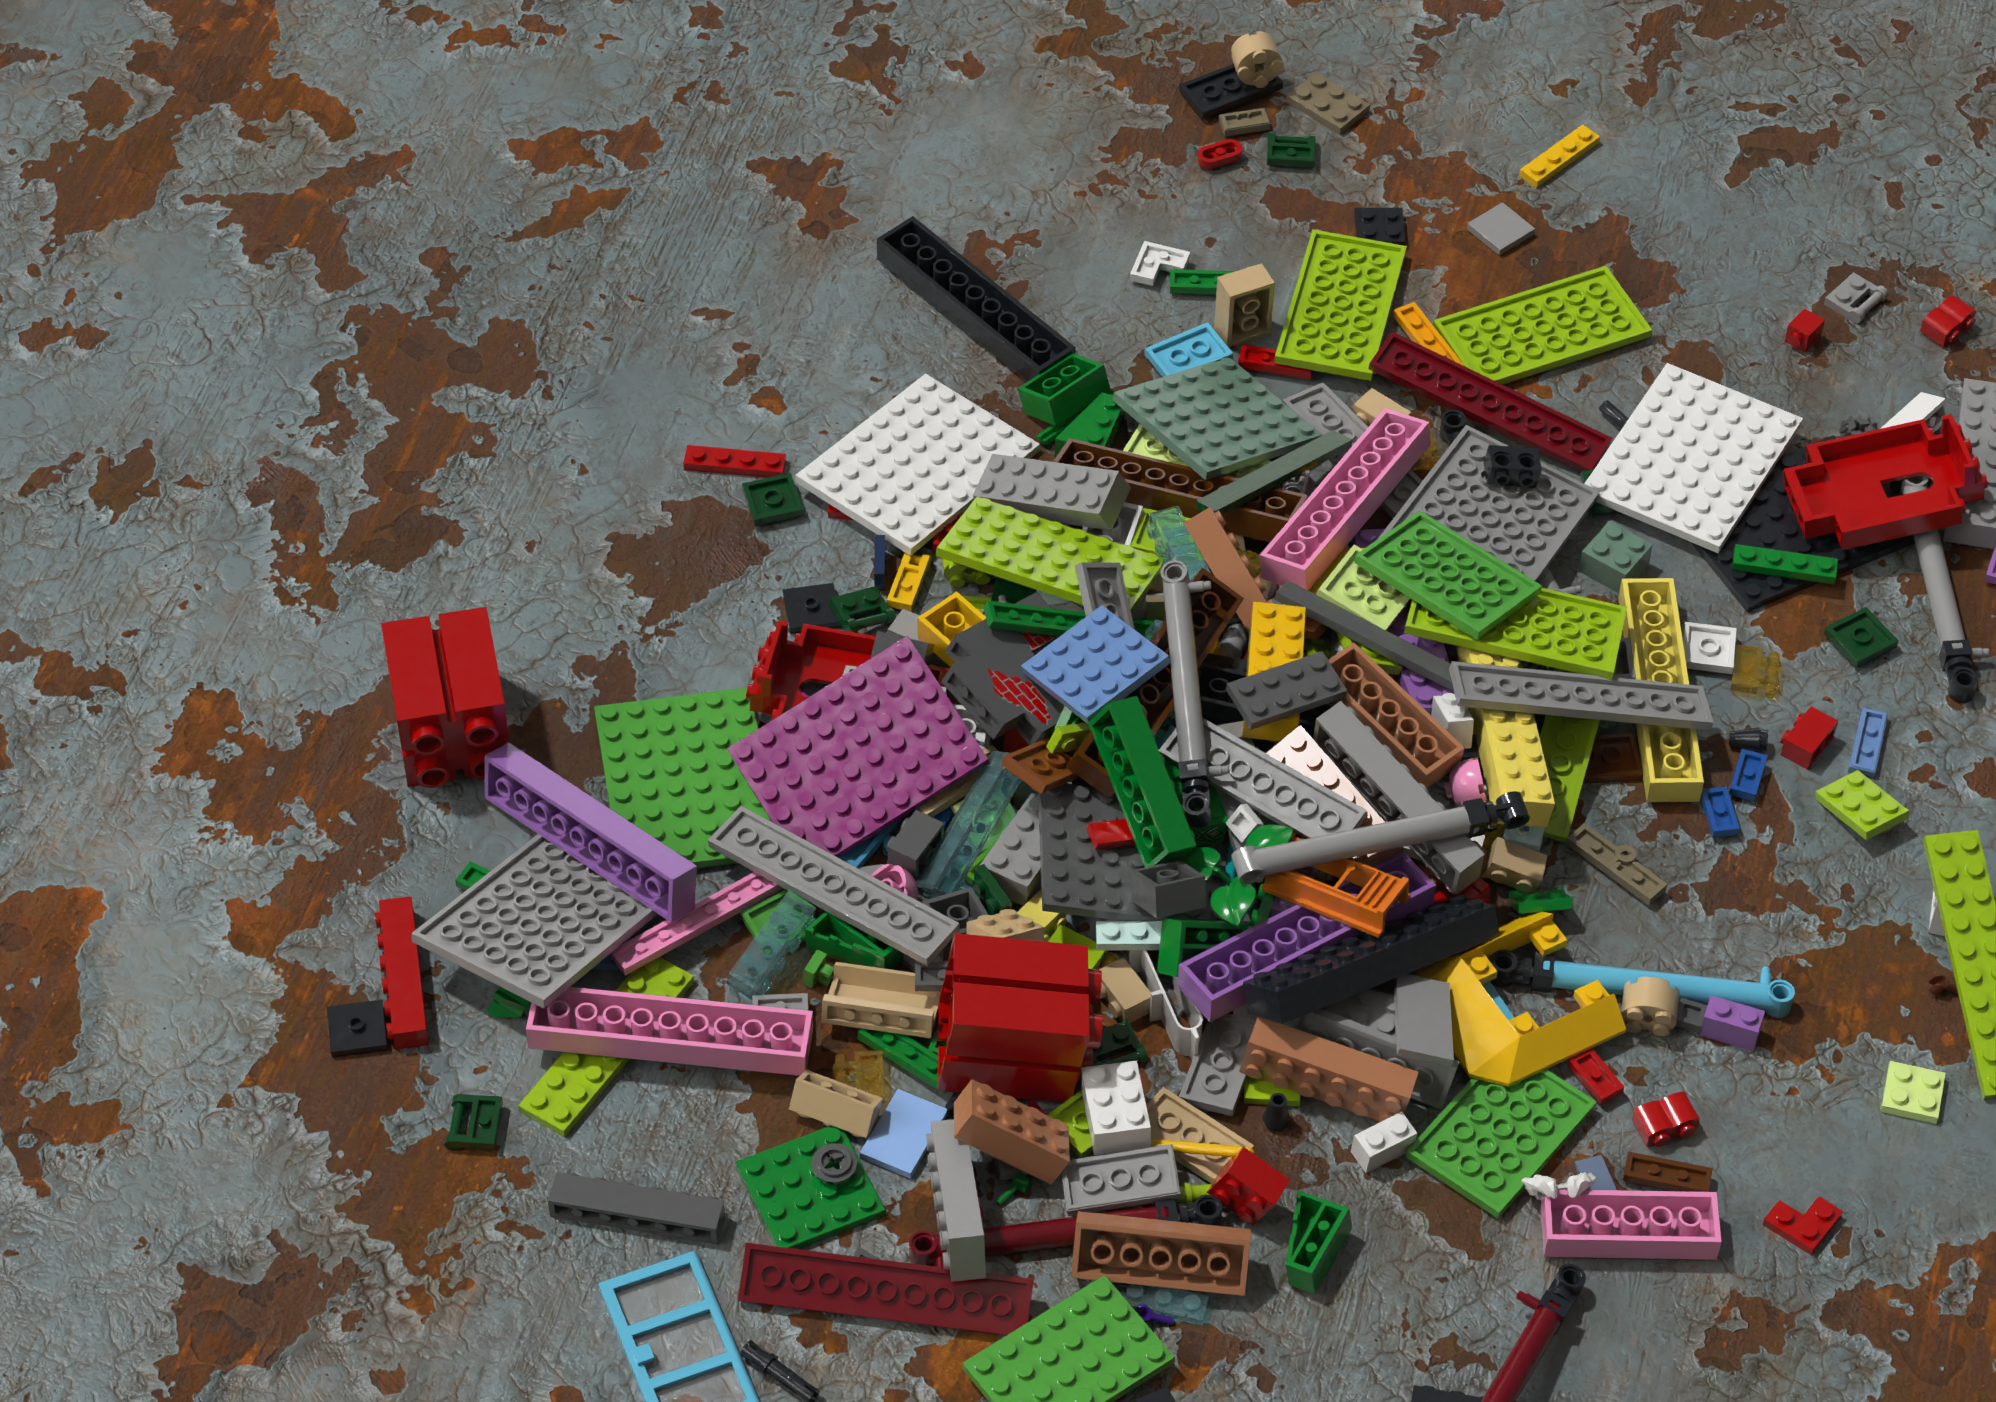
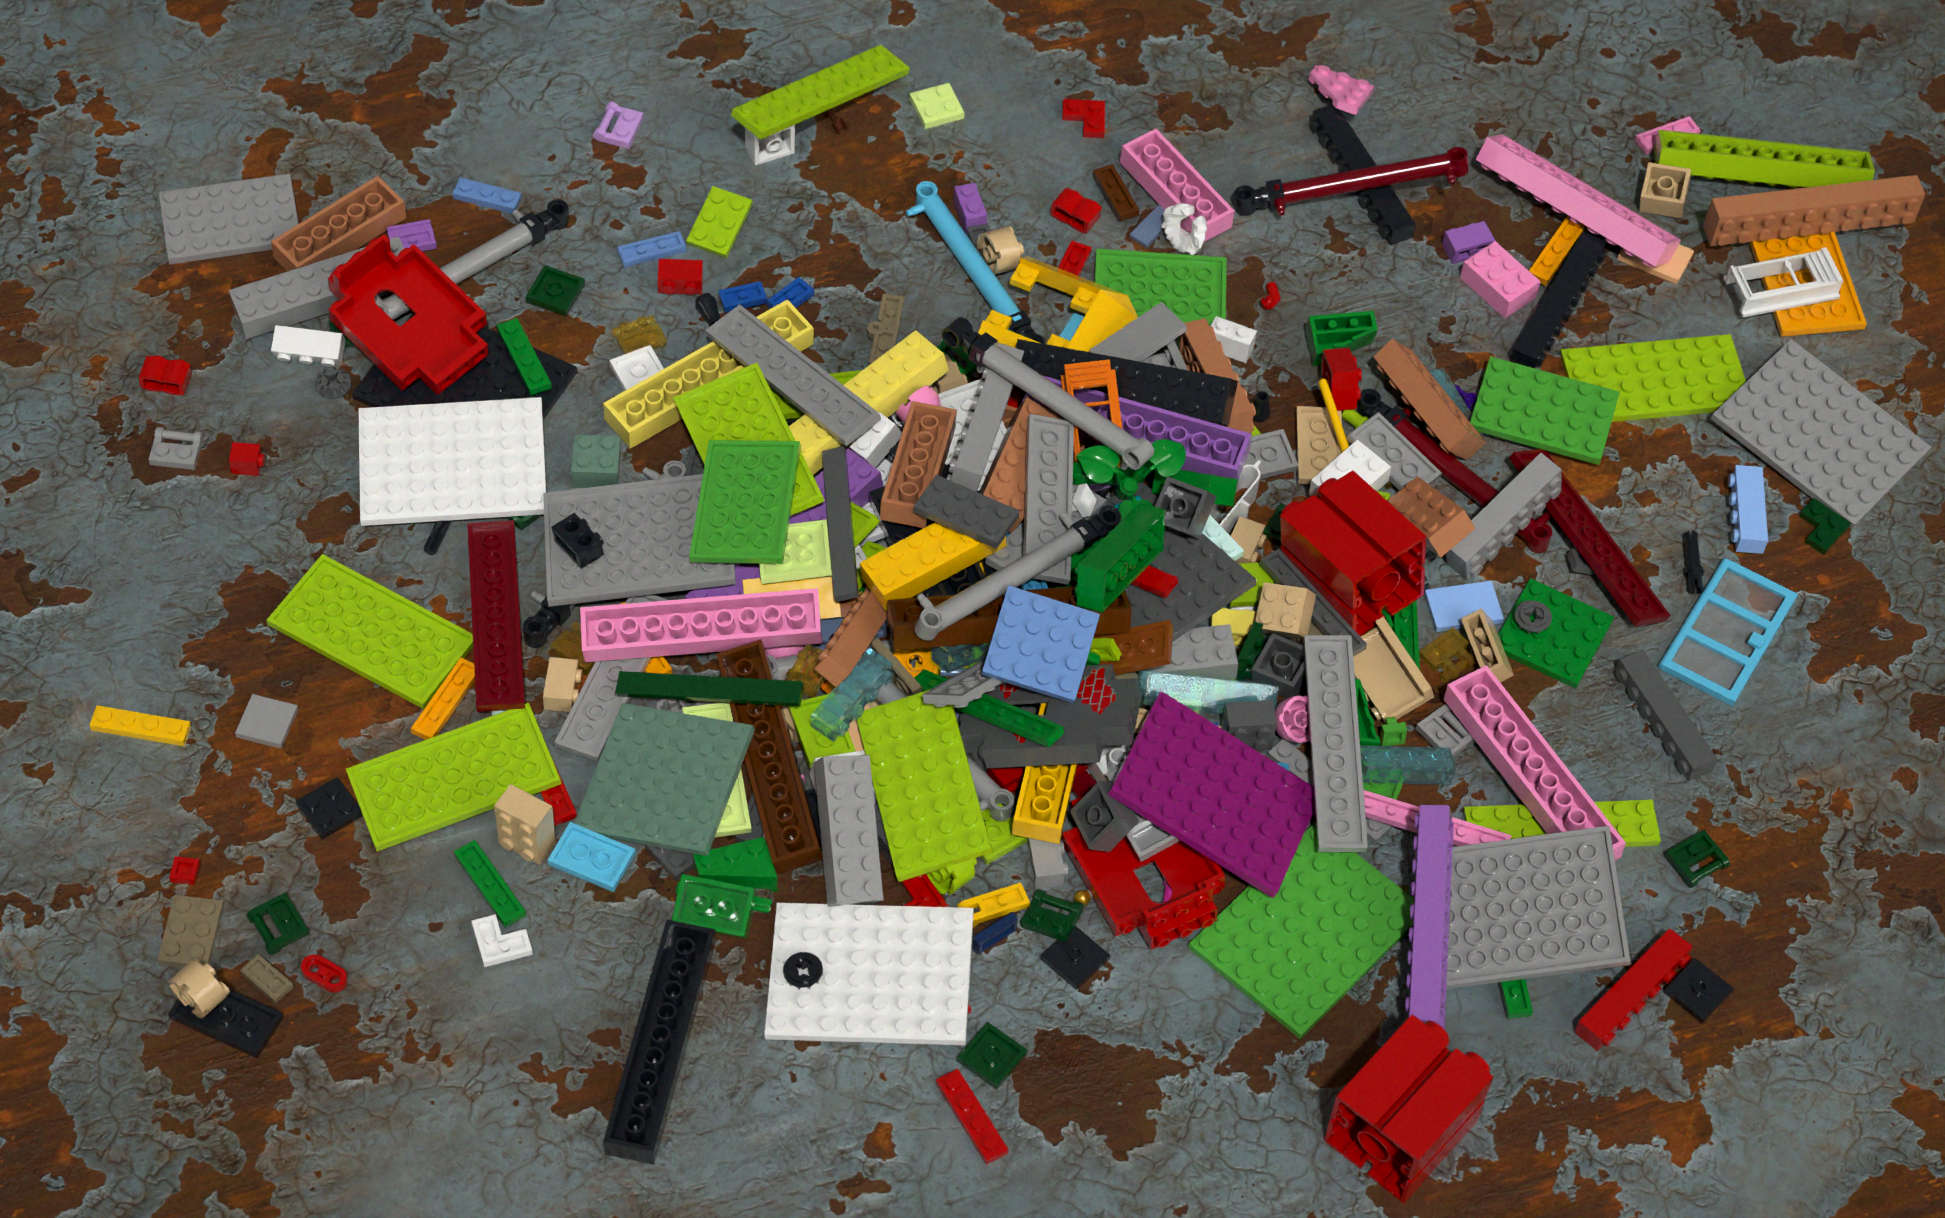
camera: 130 degrees left, 5 degrees up
none -> red plate [169,856,200,885]
none -> black gear [783,952,823,990]
none -> red arm [1261,282,1281,310]

